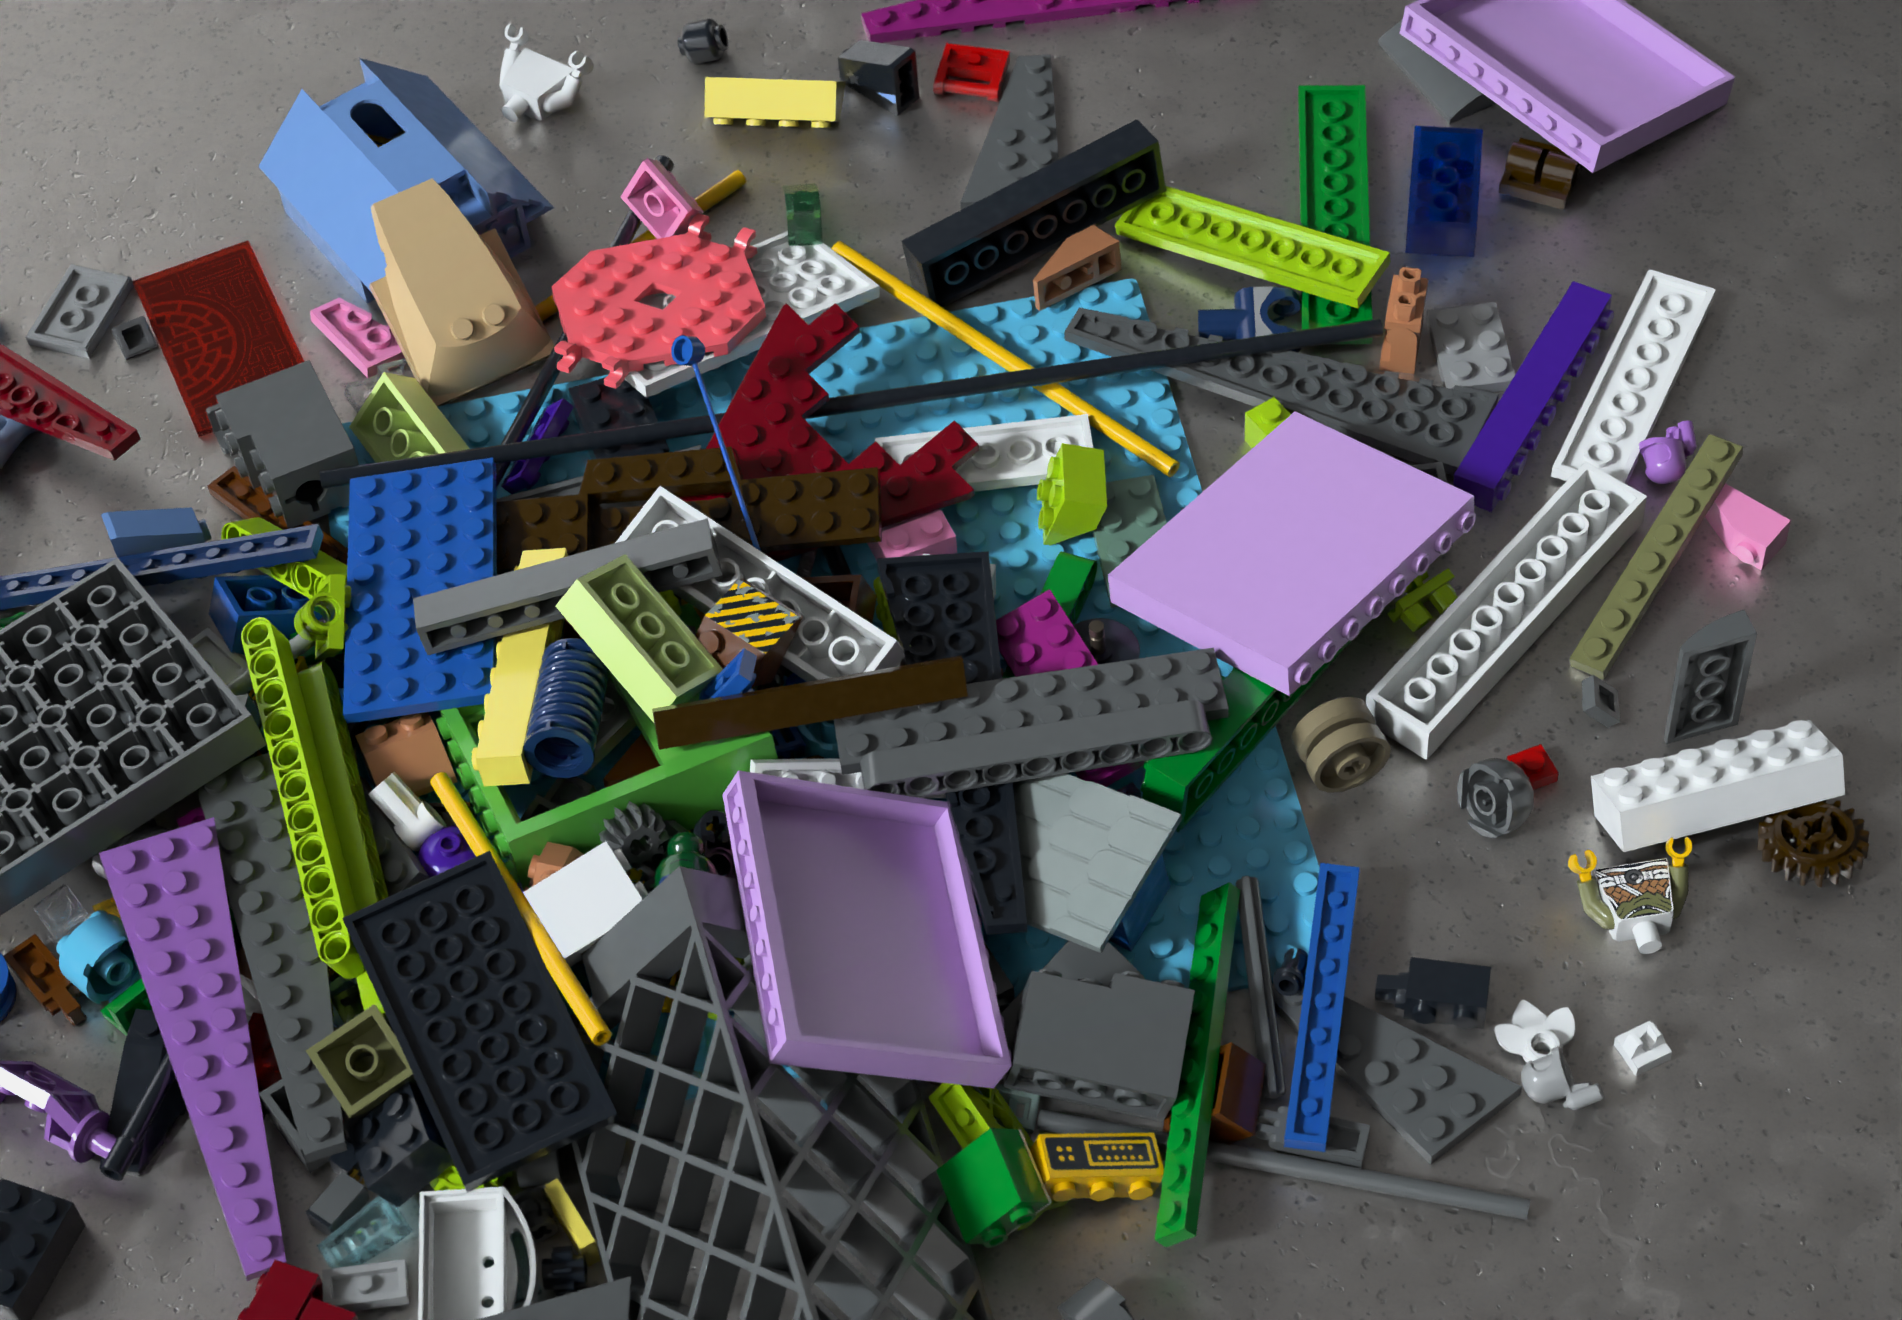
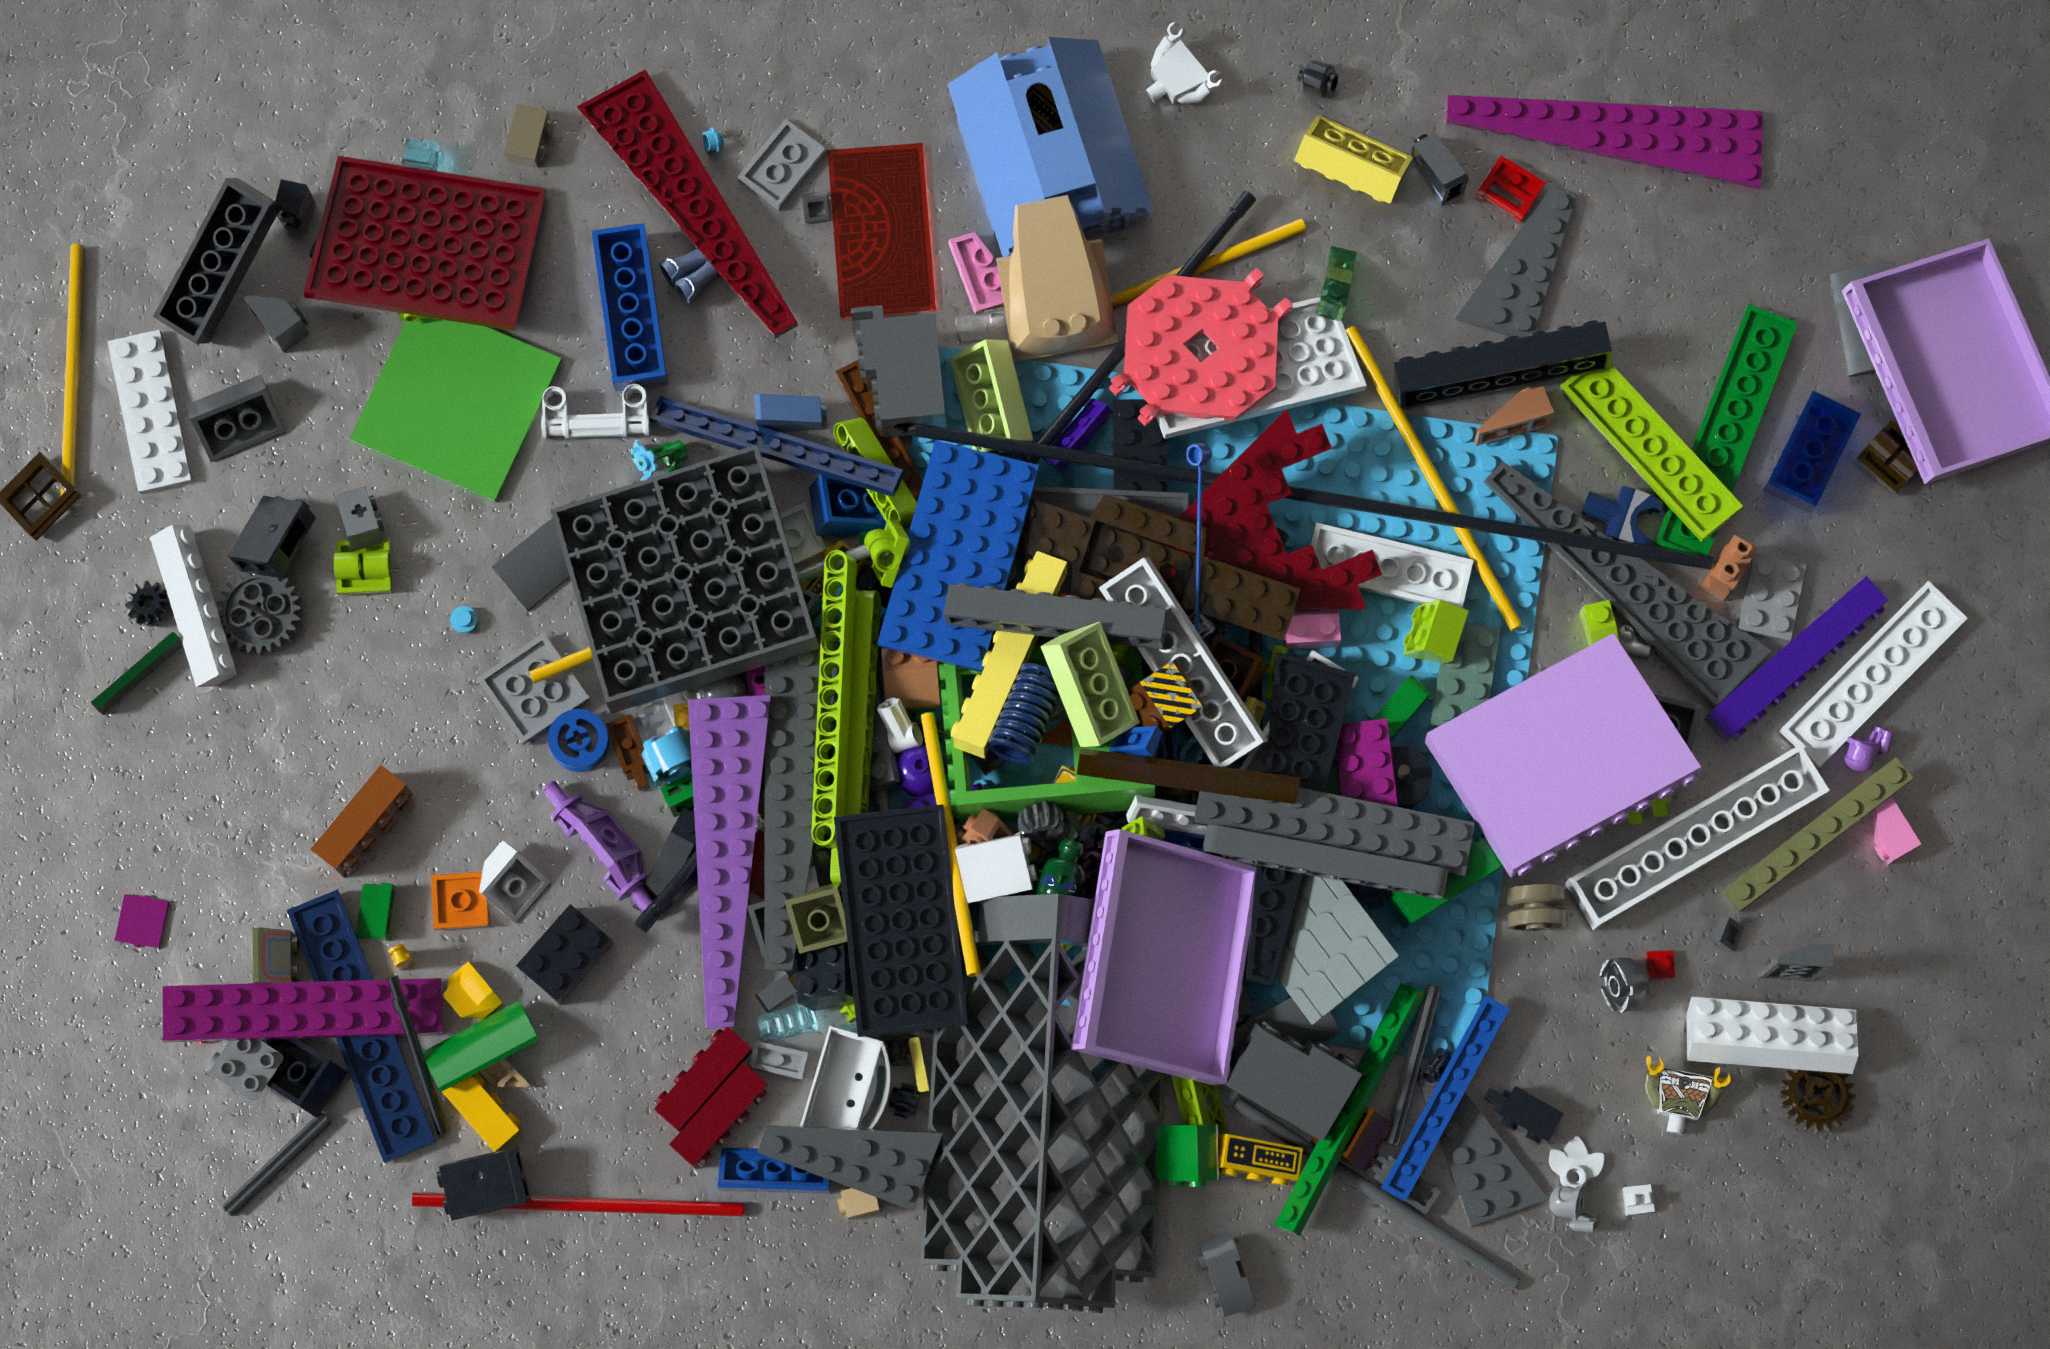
camera: 15 degrees right, 25 degrees up
bright pink slope [621,158,704,239] -> none

